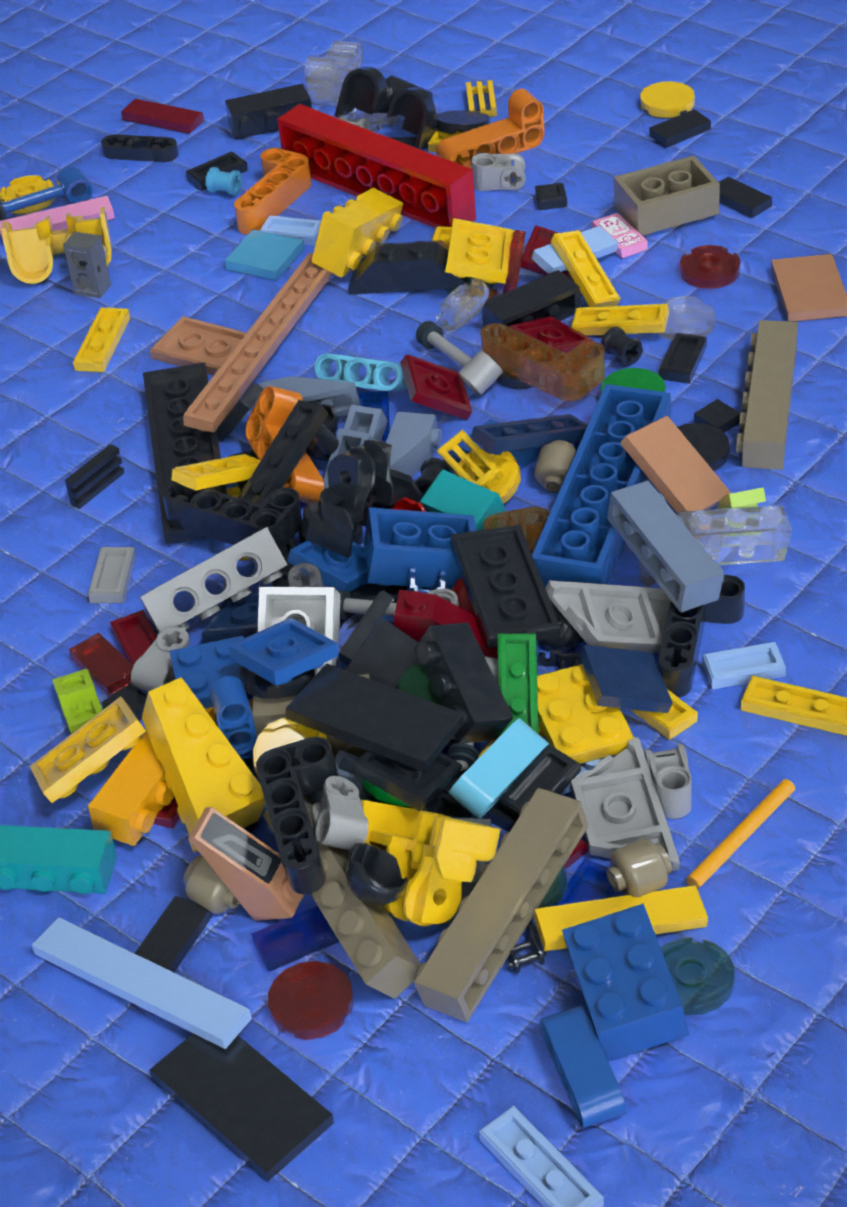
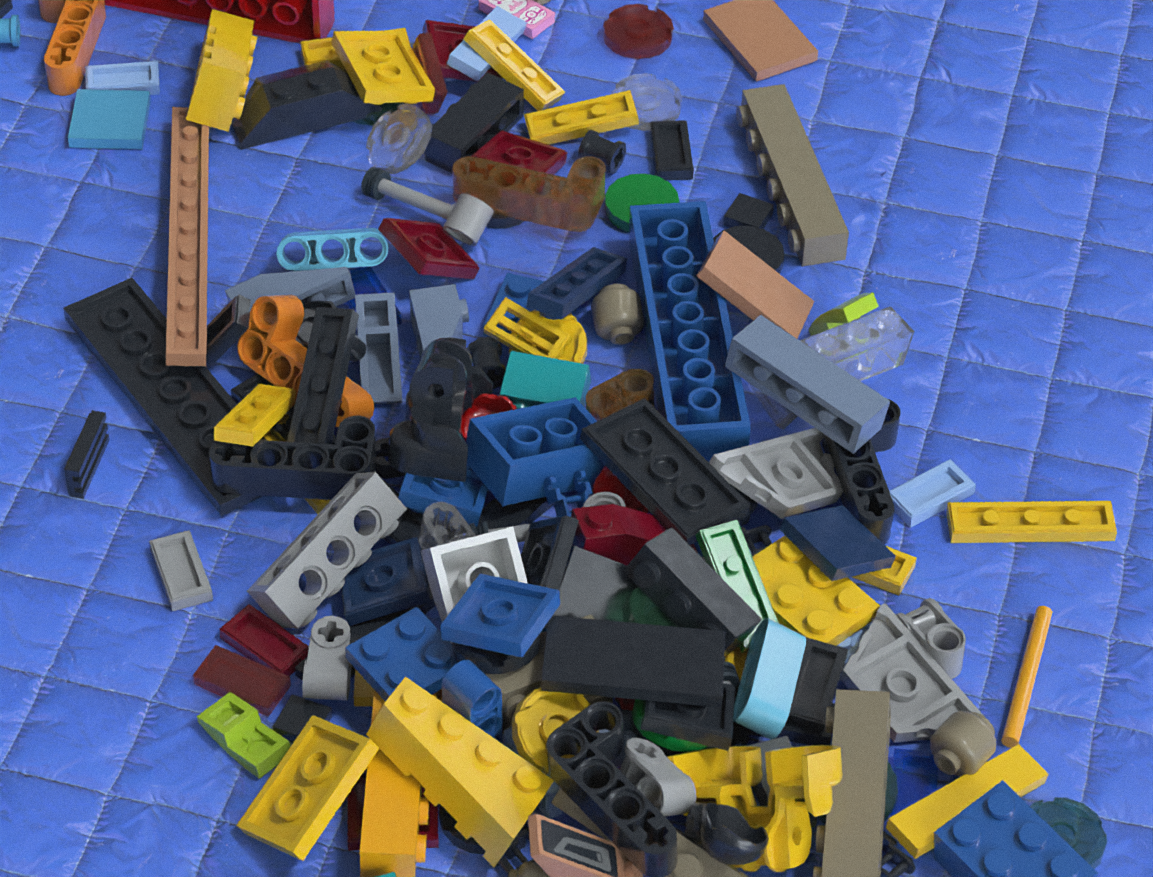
camera: 30 degrees left, 5 degrees up
nougat tile [150,316,246,376] -> none

